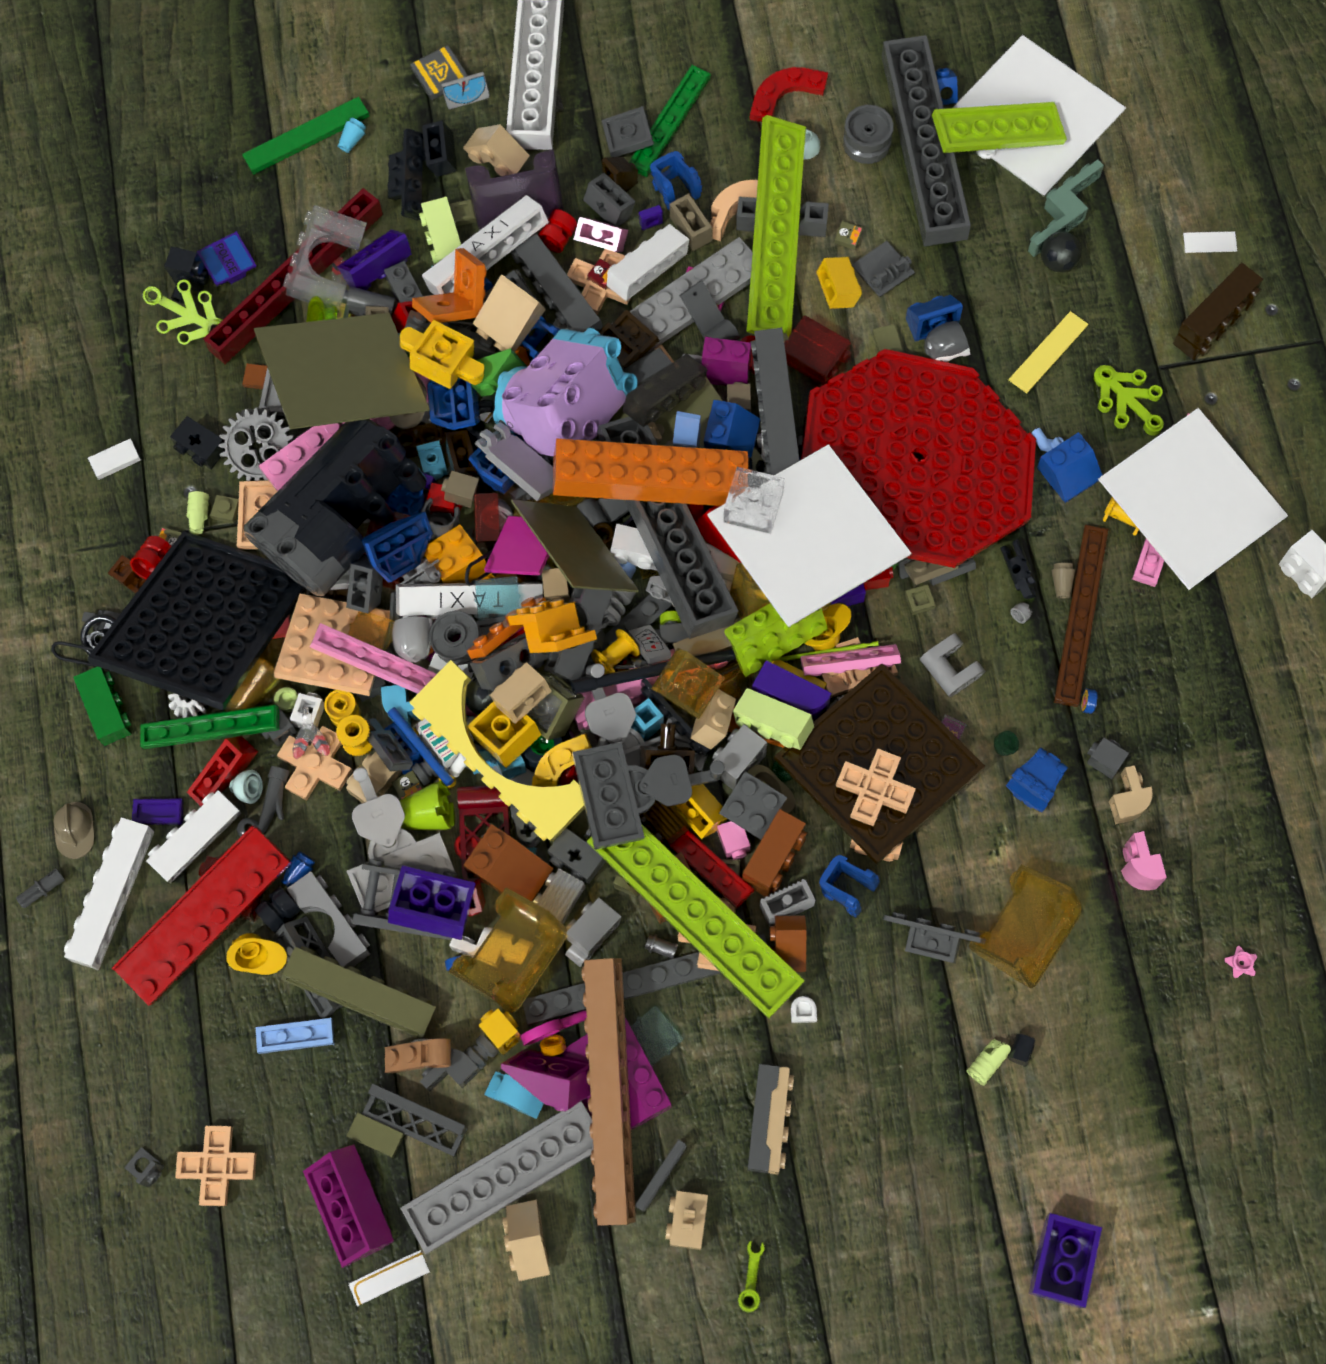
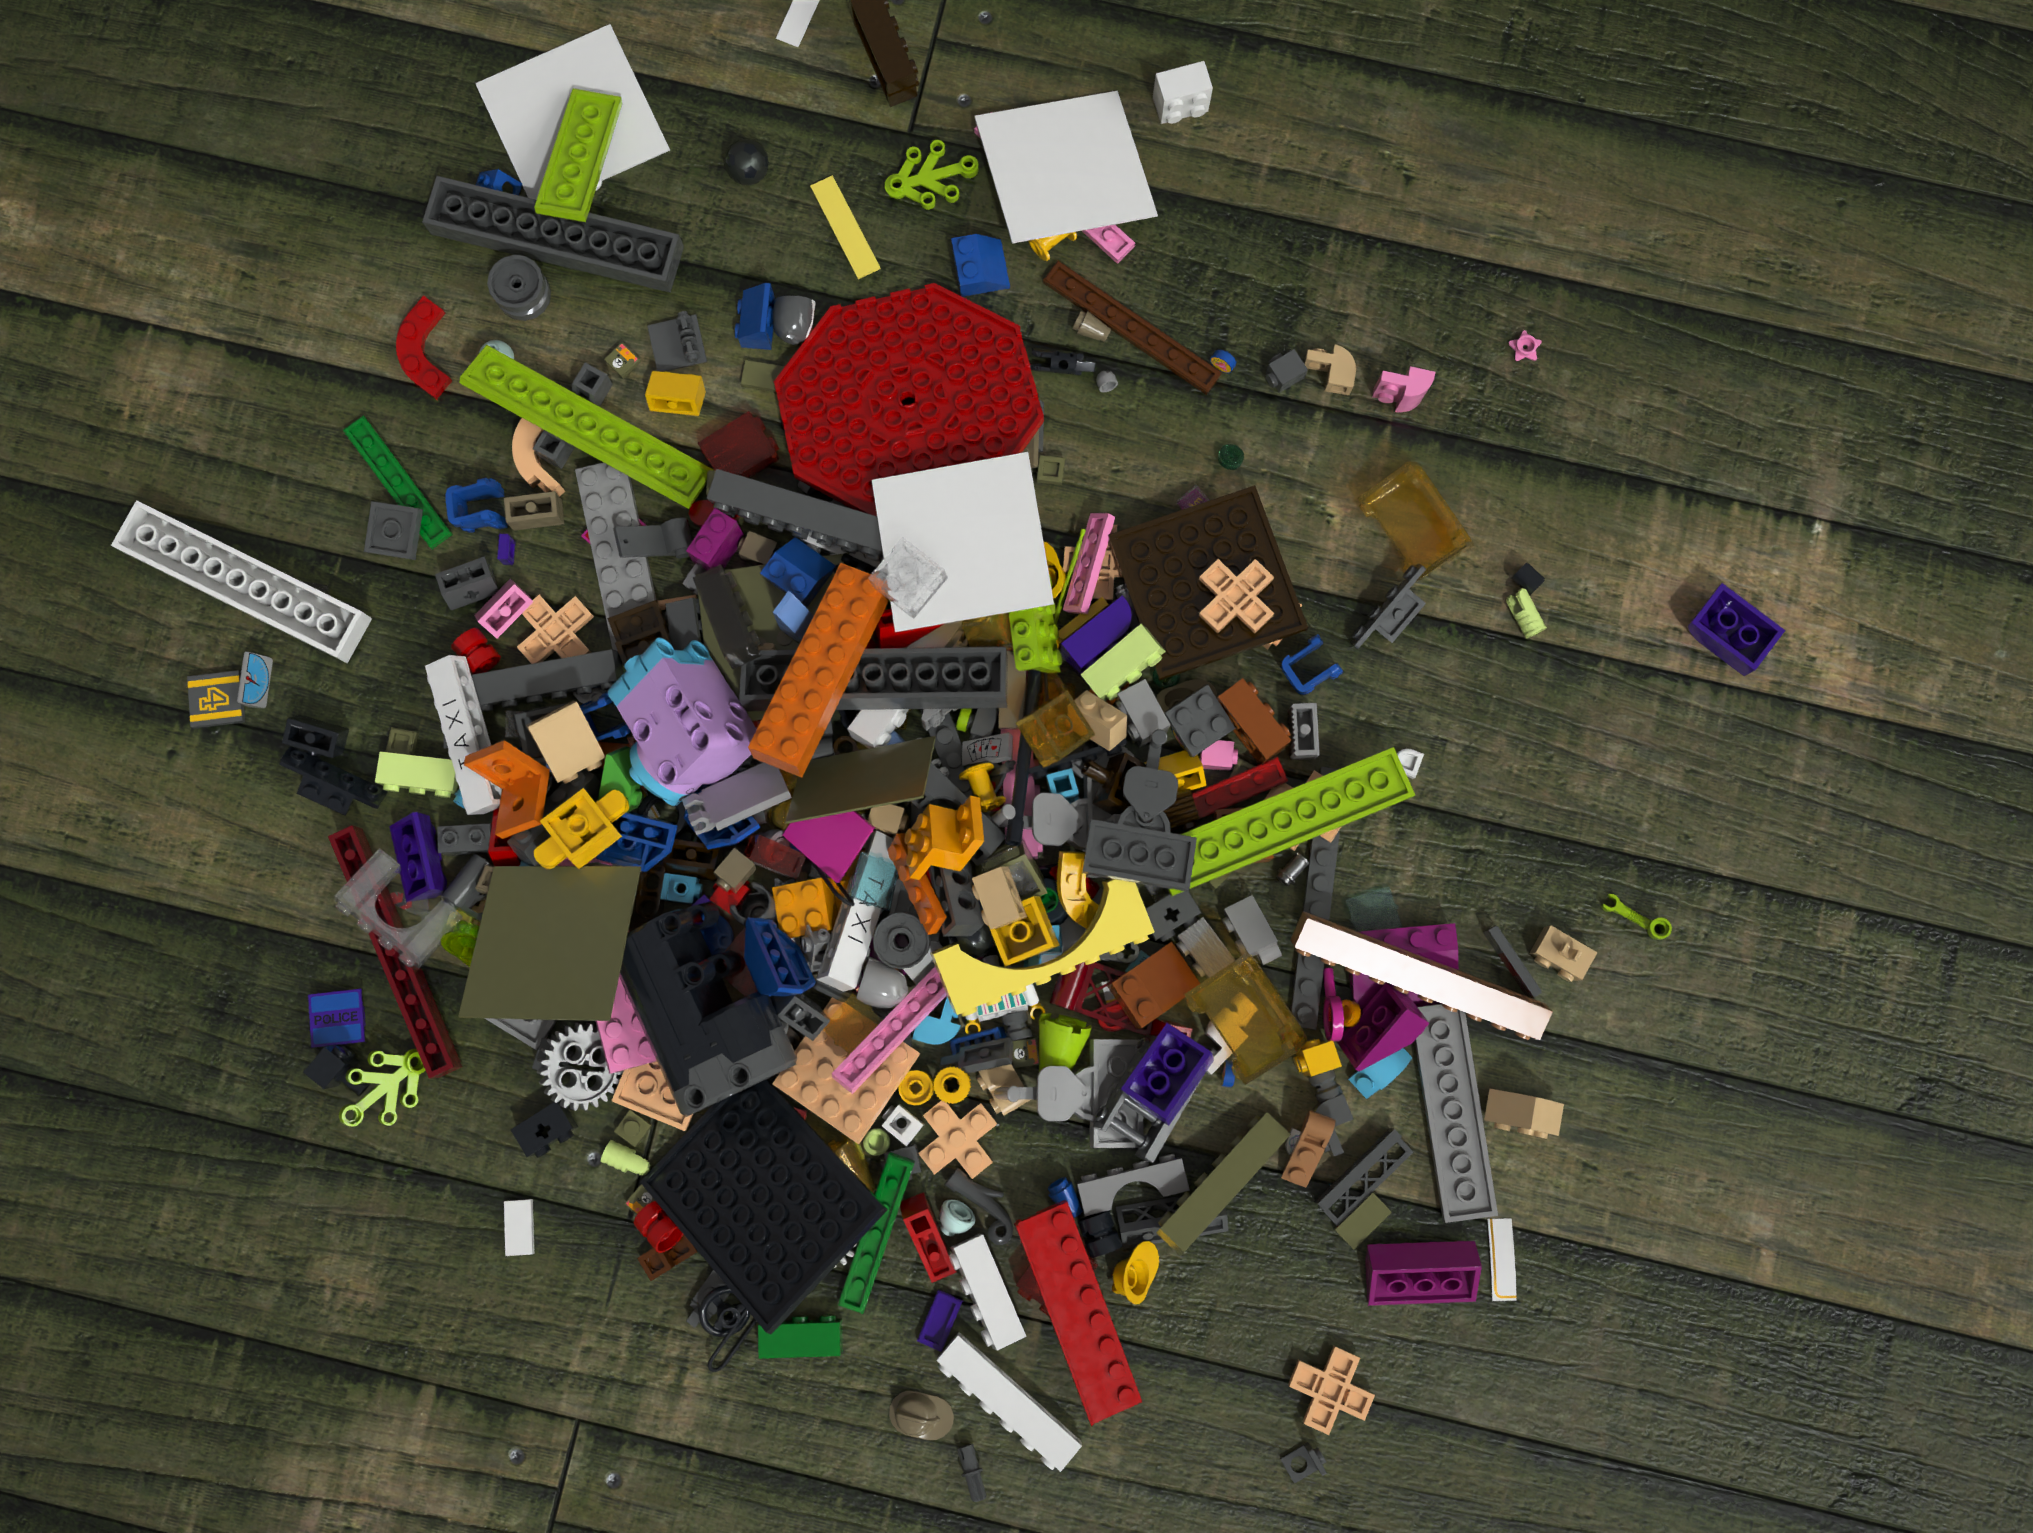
camera: 70 degrees left, 10 degrees up
green tile [242,96,370,175] -> none
dark orange tile [242,364,267,389] -> none
light blue plate [256,1018,335,1054] -> none
clear piece [292,707,330,759] -> none
medium azure cone [337,118,366,153] -> none
blue bar [388,707,454,786] -> none
tan brick [463,124,530,177] -> none
clear purple windscreen [465,150,564,230] -> none
dark red tile [587,259,612,290] -> none
dark brown slope [602,157,638,192] -> none
white brick [606,224,689,301] -> none
piece [747,1064,794,1175] -> none
dark orange brick [770,916,806,972] -> none
light grey connector [920,633,985,697] -> none
blue piece [1006,747,1068,812] -> none
sand green bracket [1028,160,1104,257] -> none
light blue arm [1031,428,1064,452] -> none

